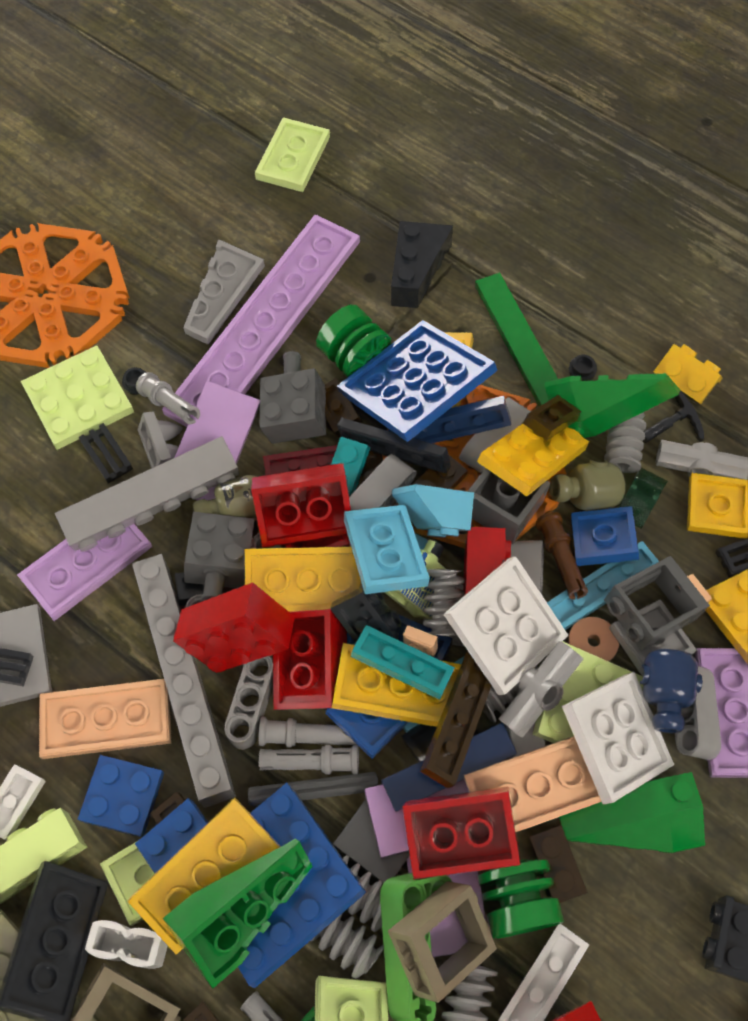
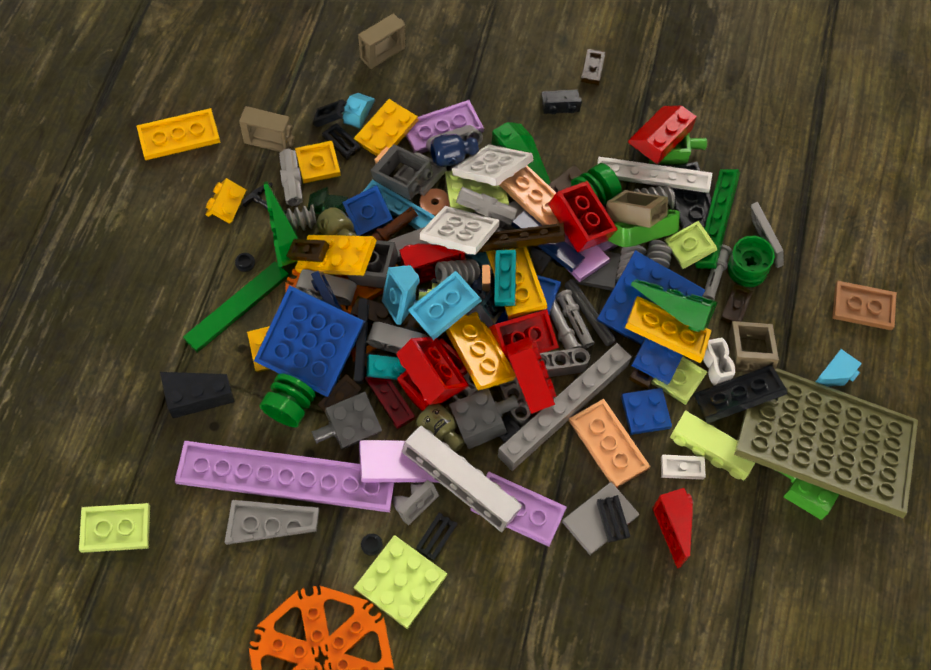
camera: 120 degrees left, 0 degrees up
light grey pin [136,372,200,424] -> none

